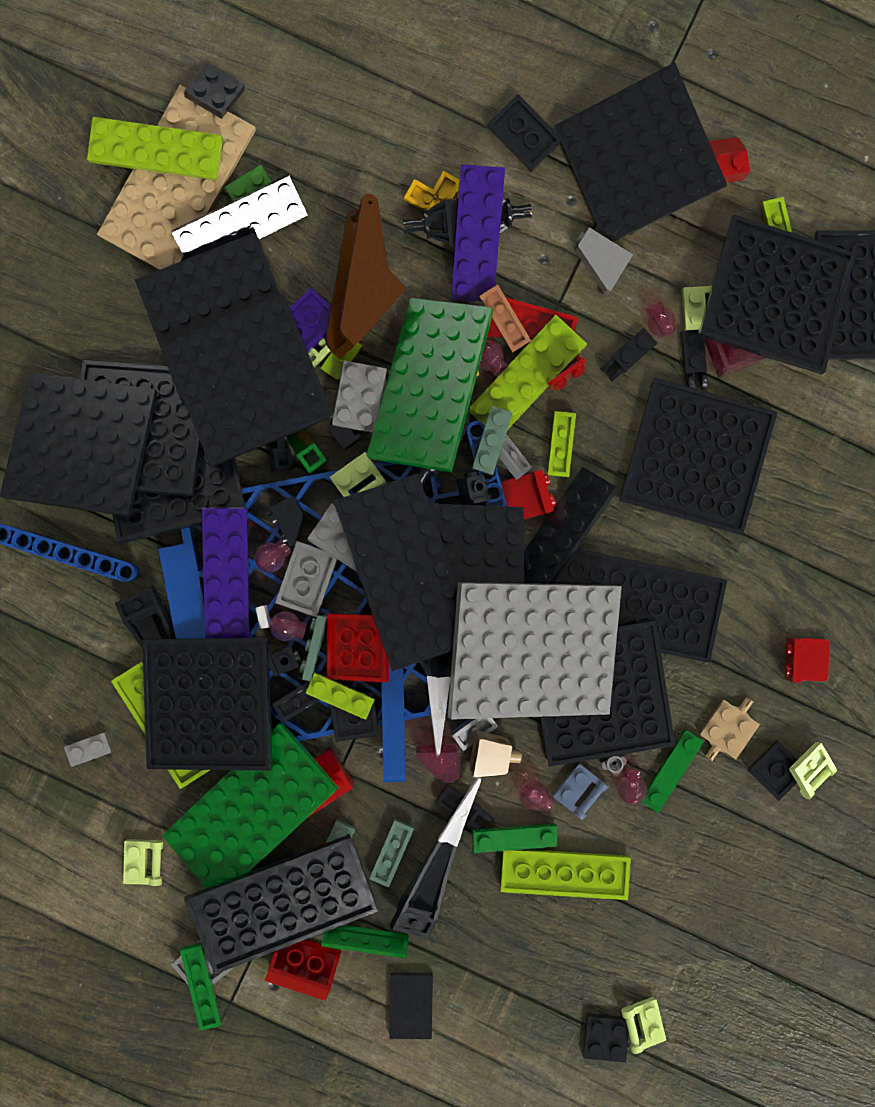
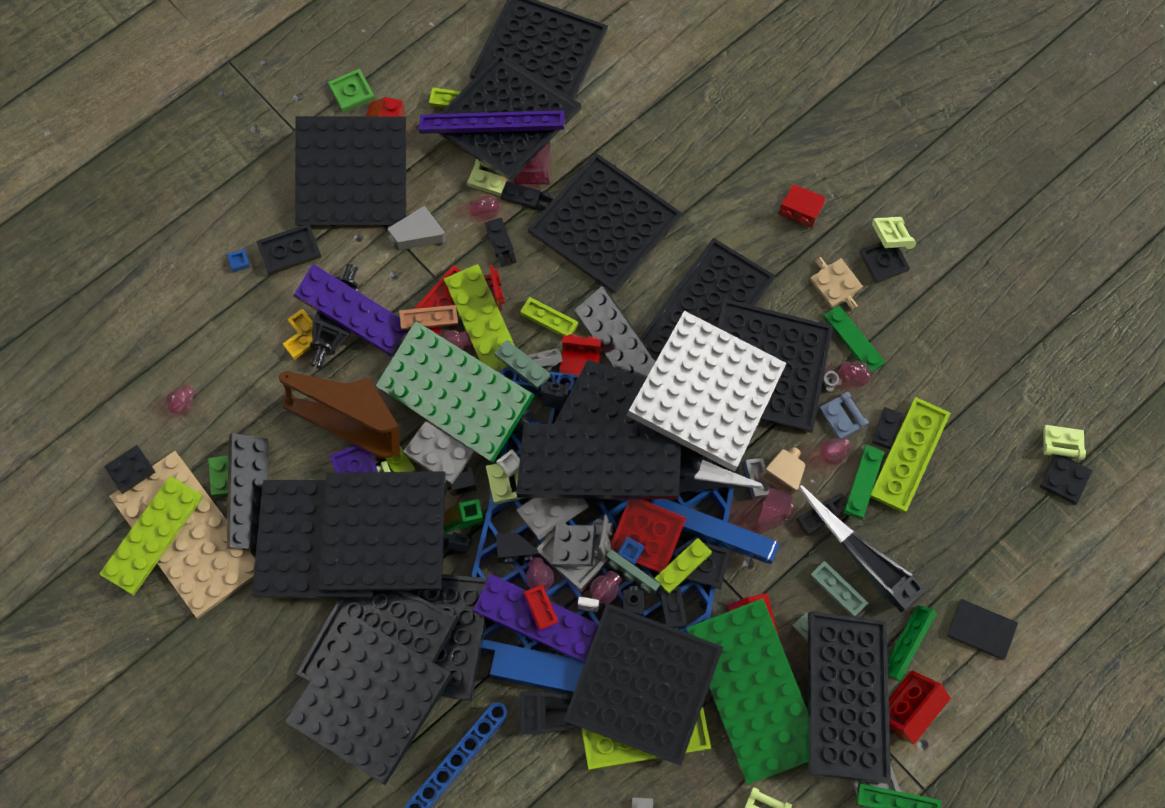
camera: 75 degrees left, 20 degrees down
none -> clear pink piece [165,384,196,415]
none -> blue tile [227,249,250,273]
none -> bright green tile [327,69,375,113]
none -> dark purple plate [419,110,565,134]
none -> white tile [497,449,520,477]
none -> red plate [523,585,559,631]
none -> plate [552,525,596,567]
none -> light grey hinge [593,515,613,559]
none -> blue tile [618,537,645,565]
none -> black plate [872,407,903,449]

